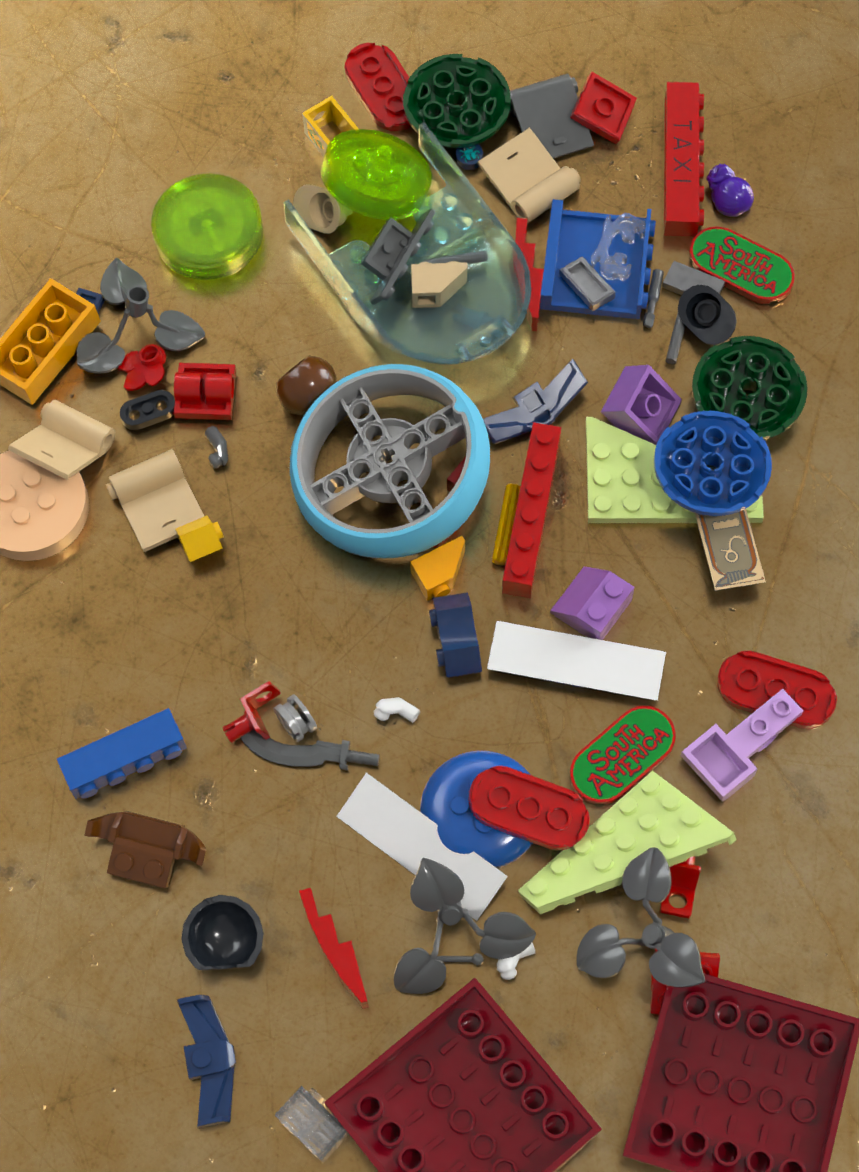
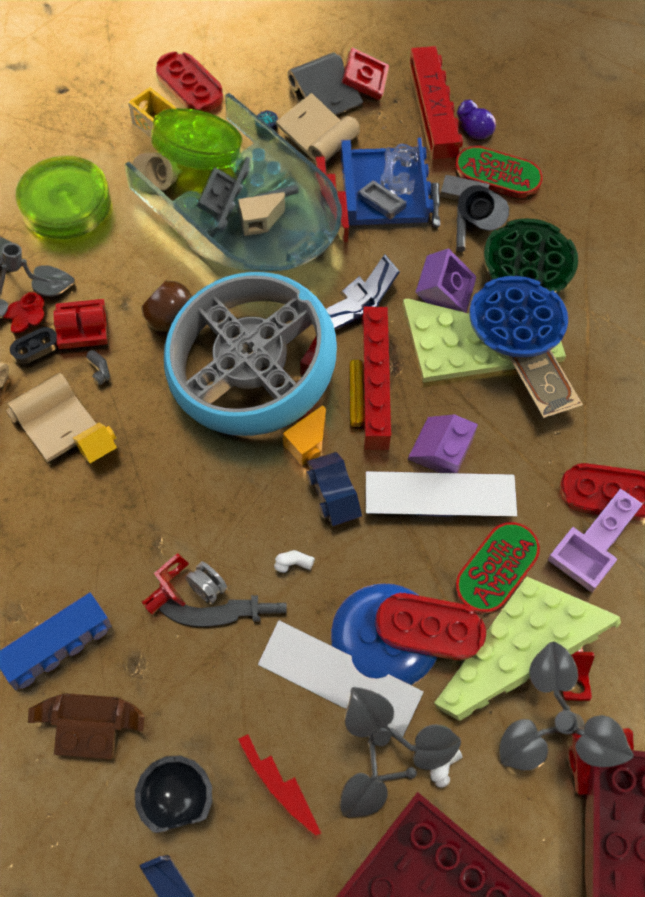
camera: 15 degrees left, 5 degrees down
dark green brick [403,54,511,148] -> none

